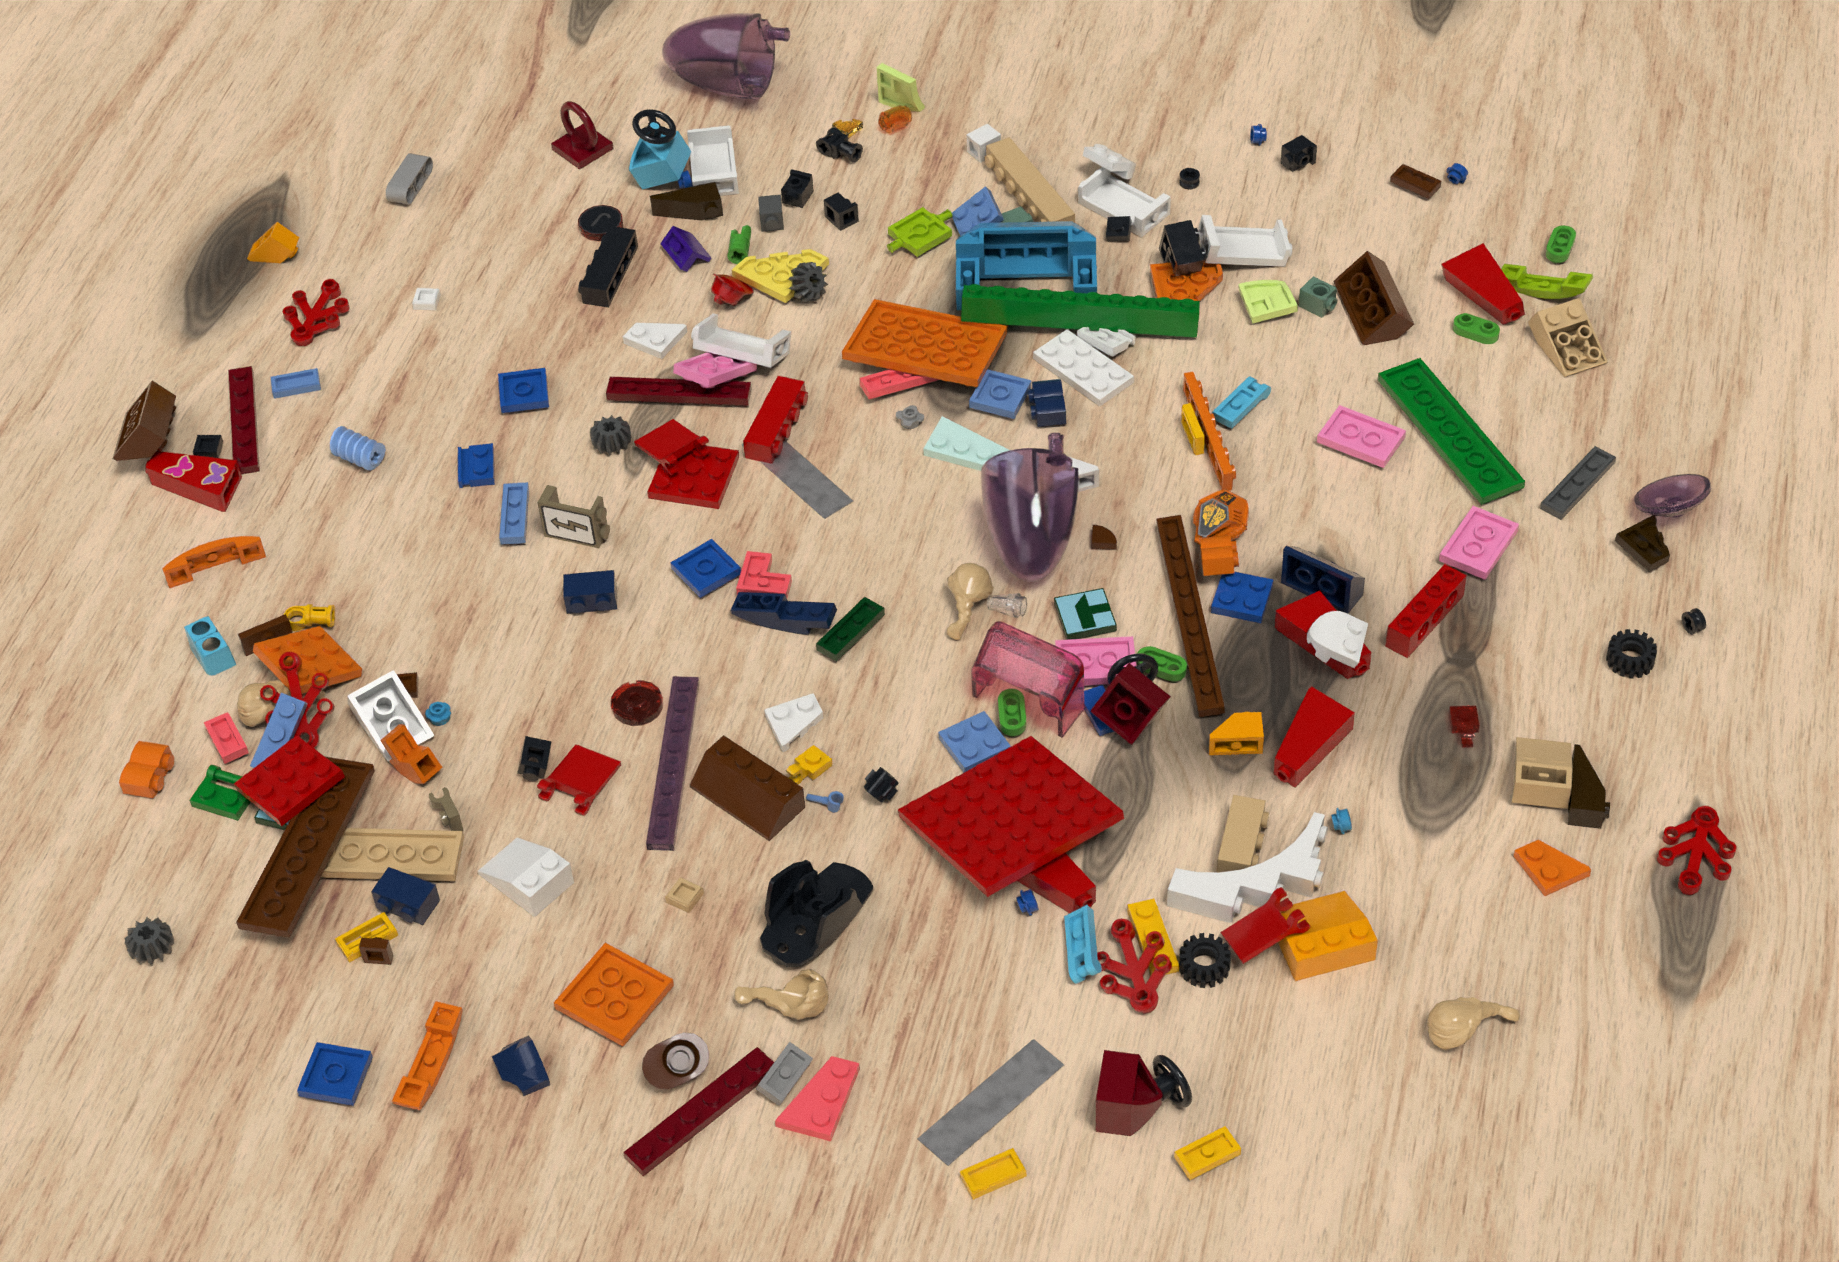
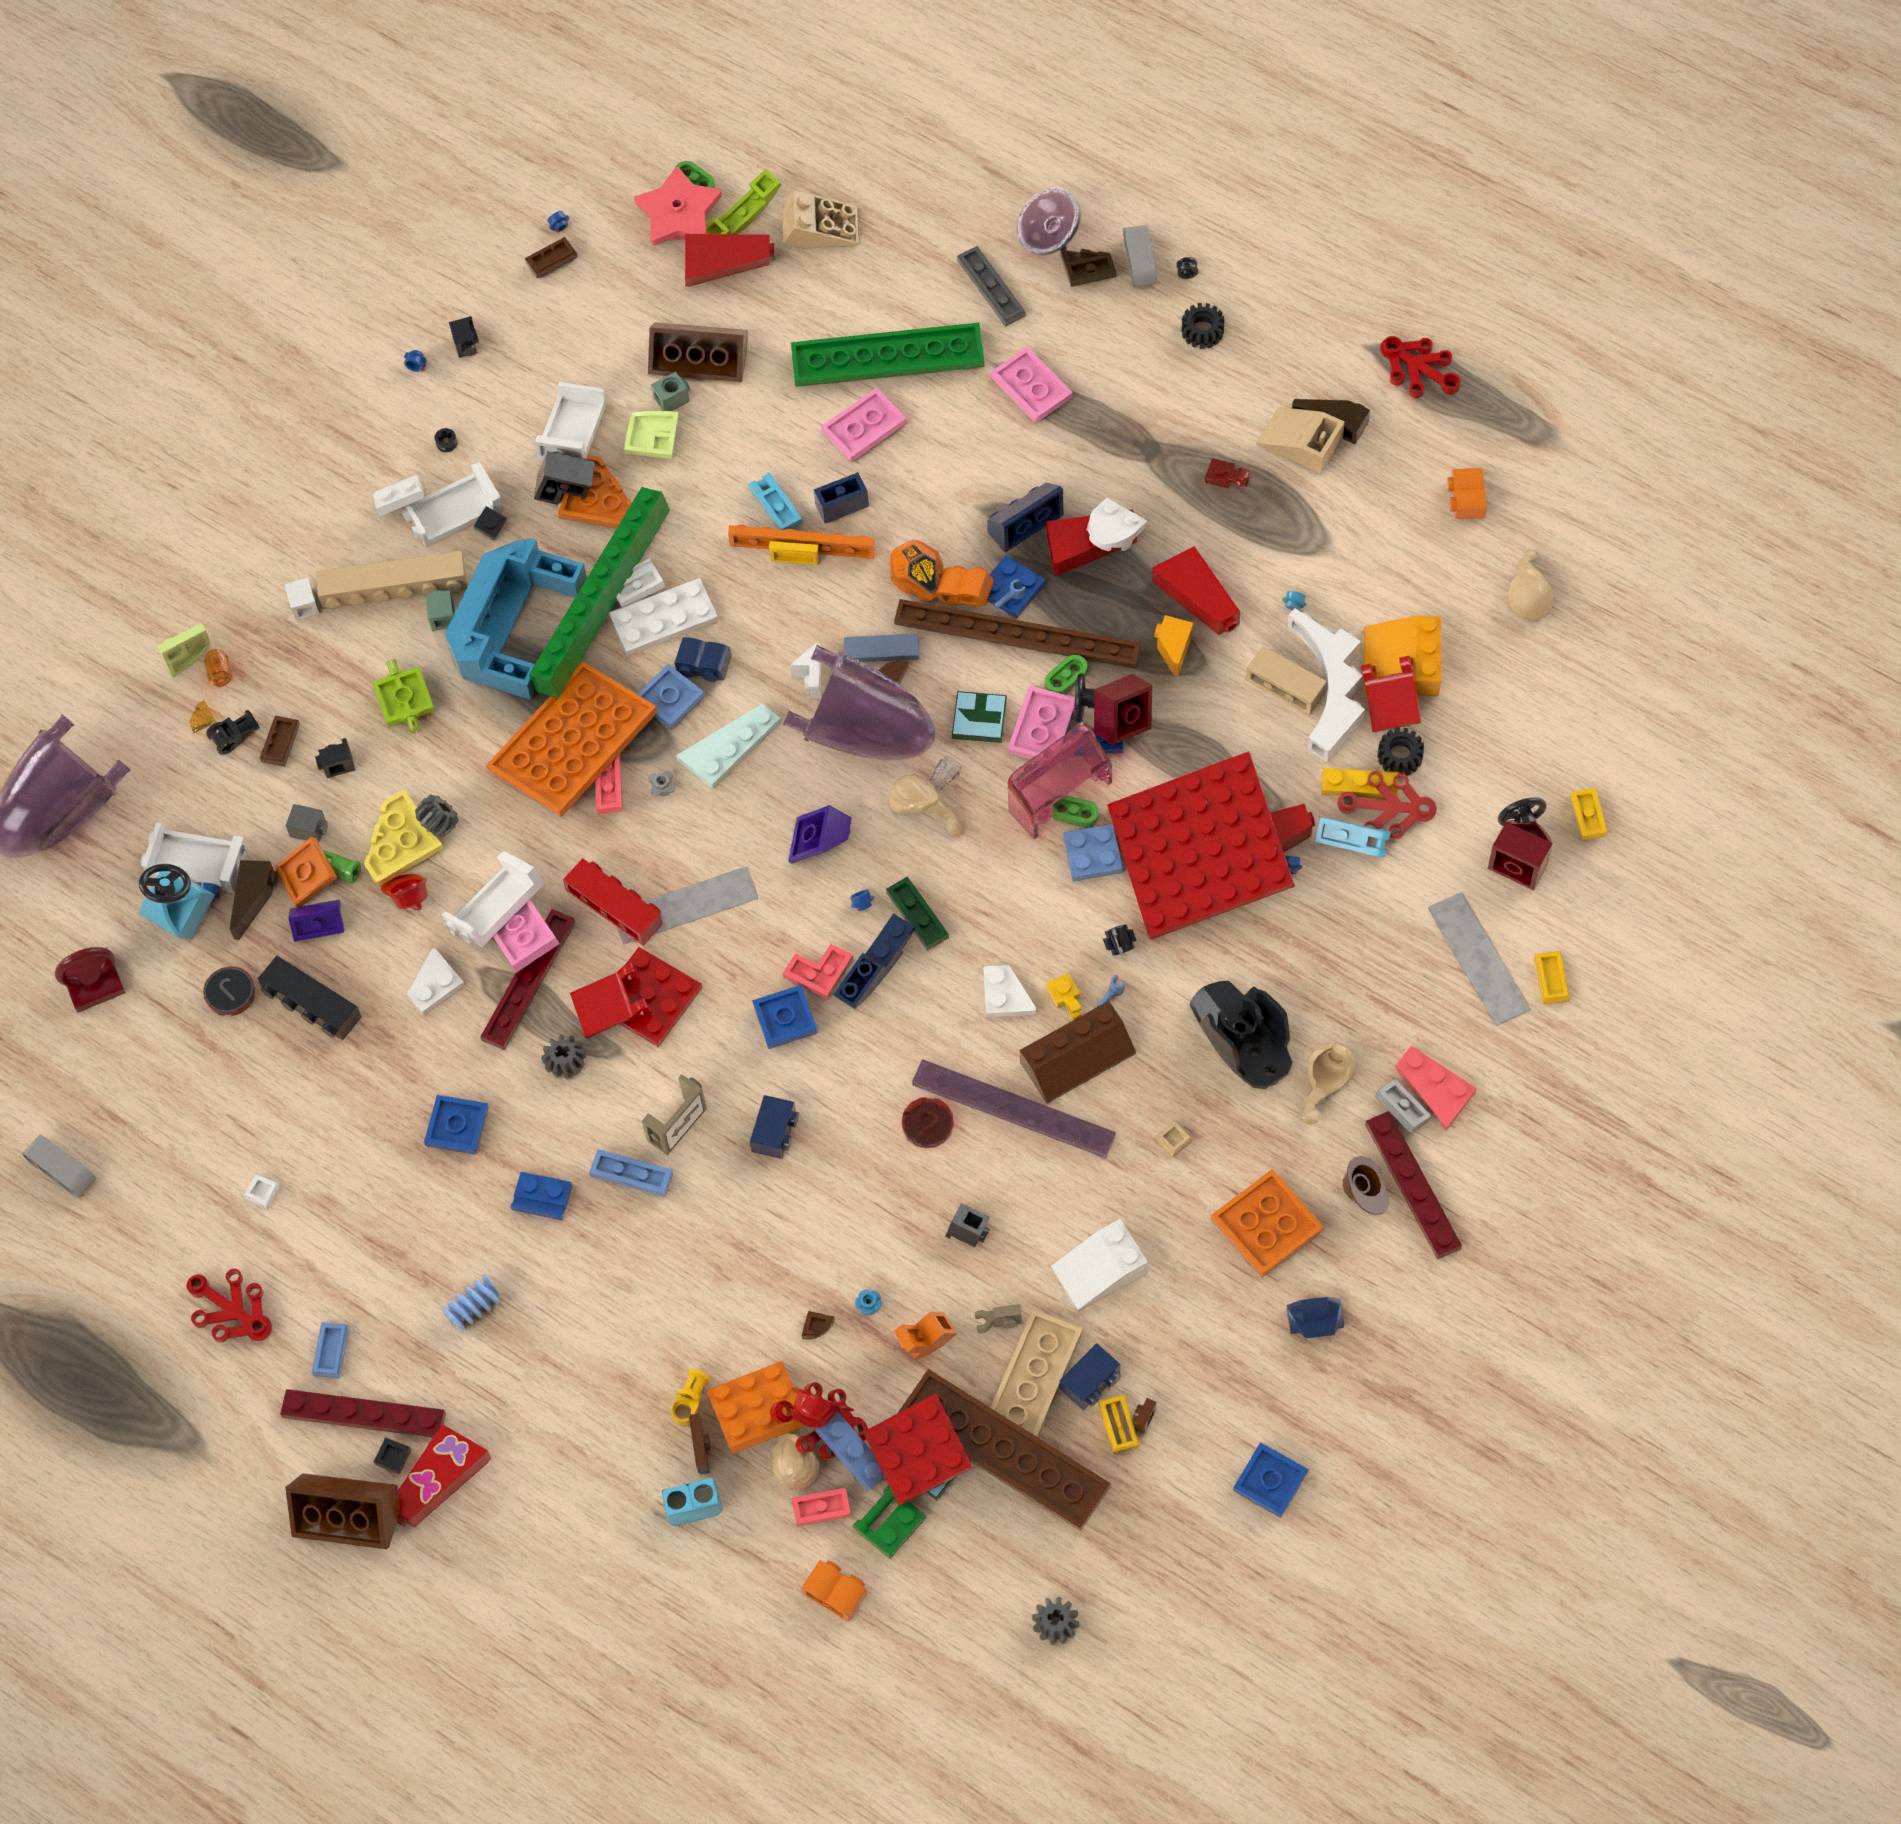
camera: 70 degrees left, 15 degrees up
orange slope [162,536,266,588] -> none
light orange slope [247,222,300,263] -> none
white slope [348,670,434,763] -> none
orange slope [392,1001,463,1110] -> none
red flag [537,744,621,816] -> none
black brick [781,169,814,208] -> none
medium blue plate [952,186,1004,236] -> none
red brick [1385,564,1467,659] -> none
bright green plate [1453,313,1500,344] -> none
orange wing [1513,840,1591,896] -> none
none -> reddish brown plate [260,715,300,767]
none -> orange tile [274,836,337,907]
none -> coral plate [634,167,722,246]
none -> dark purple slope [788,805,852,864]
none -> red piece [792,1387,854,1428]
none -> dark blue brick [813,472,869,524]
none -> sand blue tile [844,634,919,663]
none -> blue plate [850,889,874,911]
none -> medium blue hand [994,580,1025,609]
none -> light grey beam [1123,225,1157,287]
none -> orange brick [1447,468,1486,519]

